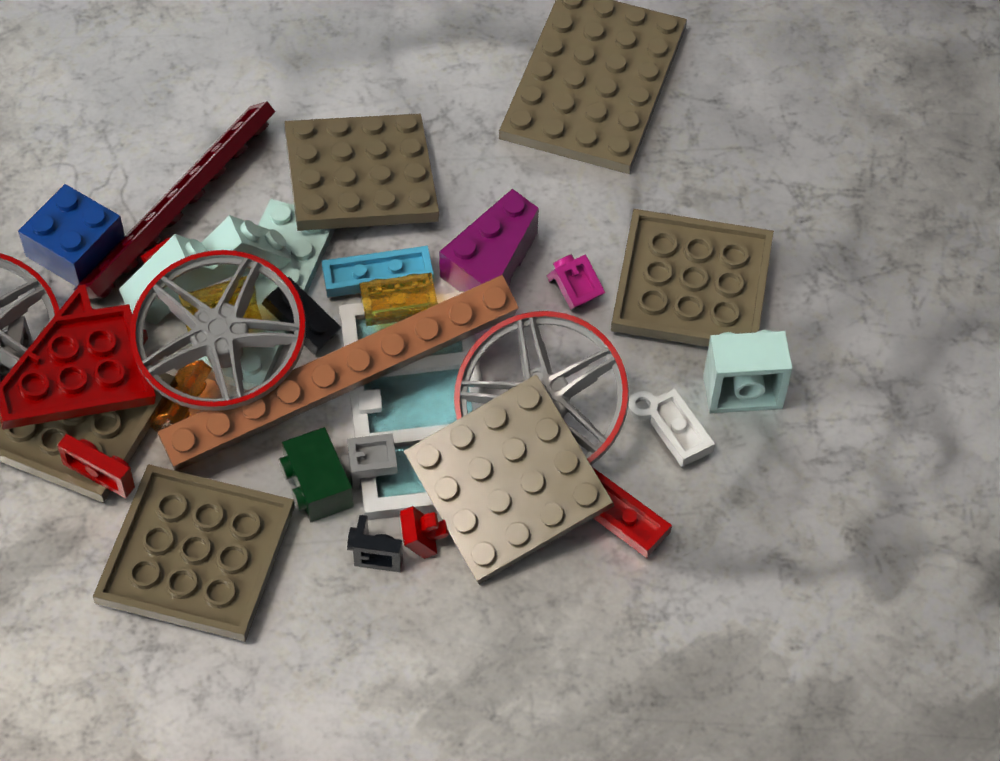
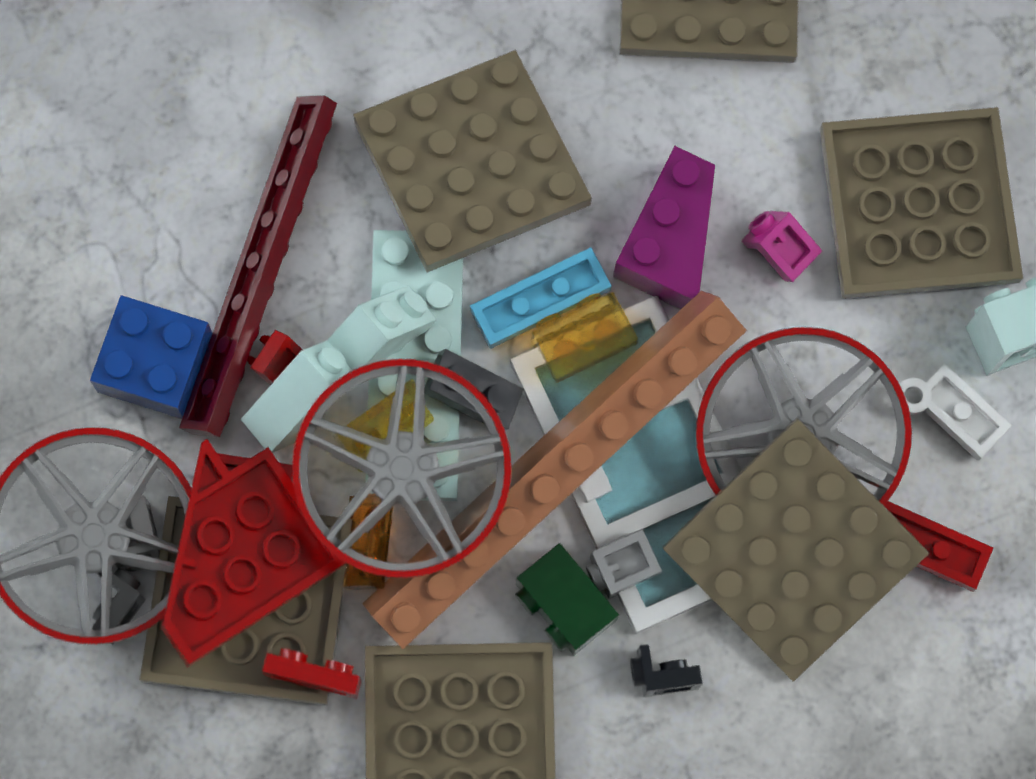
camera: 20 degrees left, 20 degrees up
red tile [400,506,449,559] -> none

